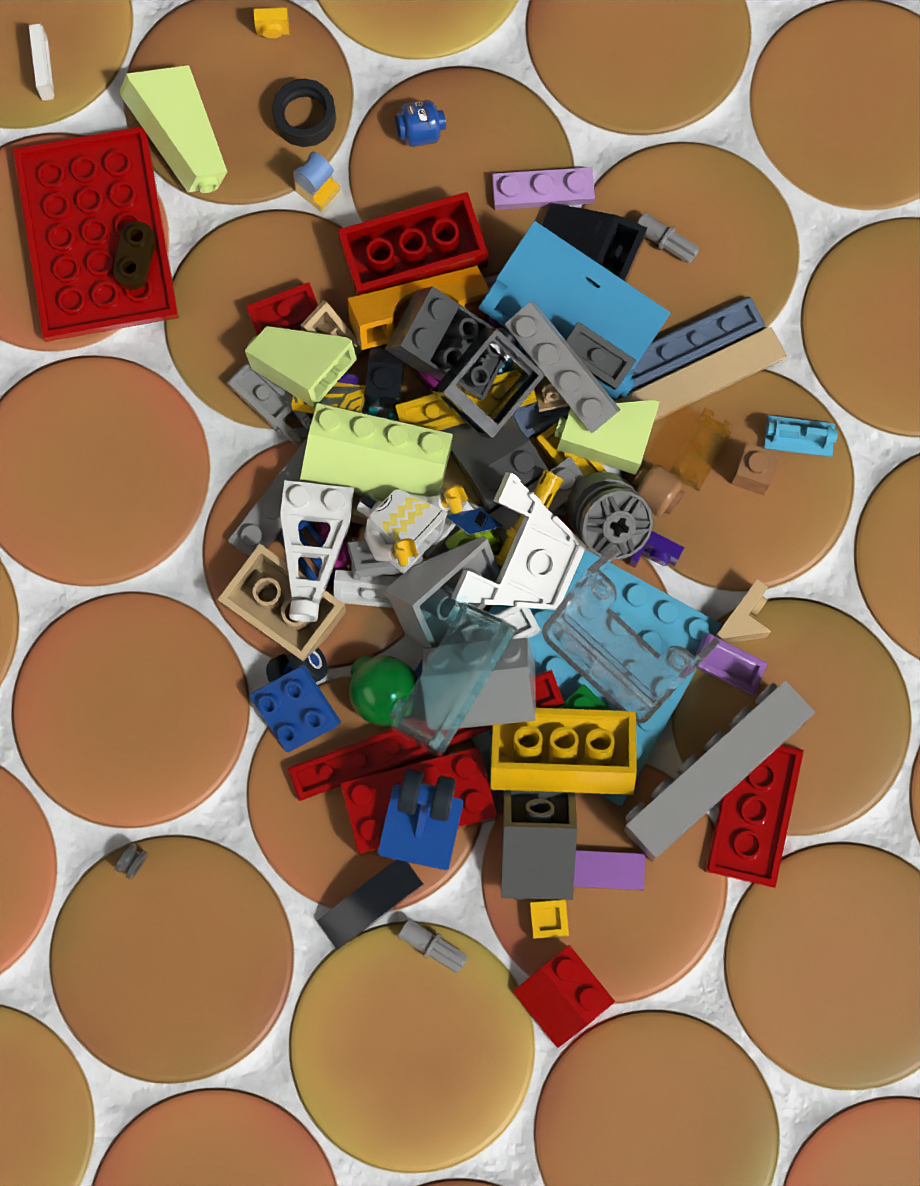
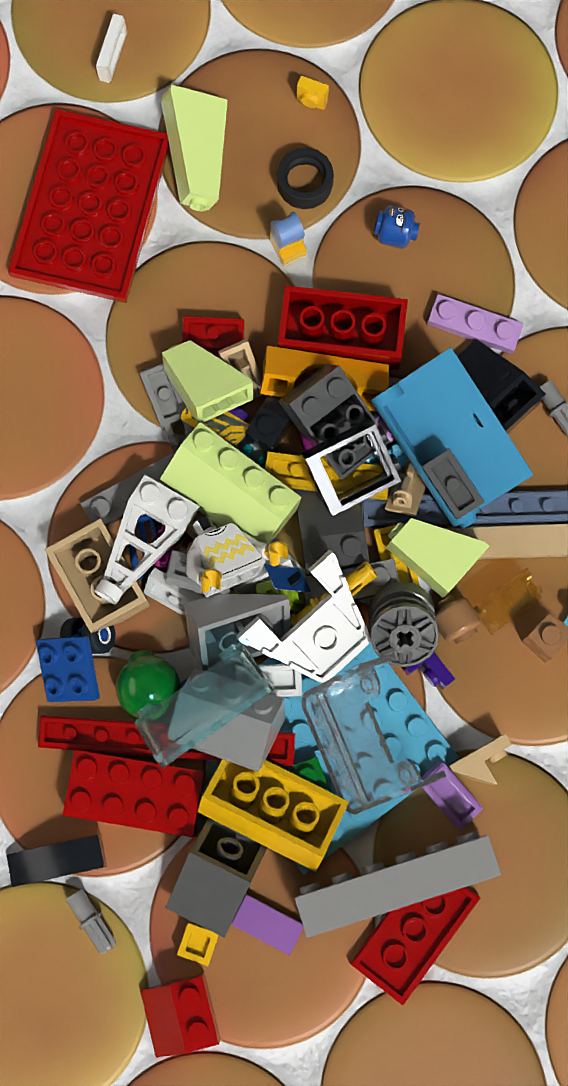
camera: 25 degrees right, 0 degrees up
dark brown plate [113,222,156,290] -> none
blue plate [378,769,463,871] -> none
light grey plate [505,301,621,433] -> none

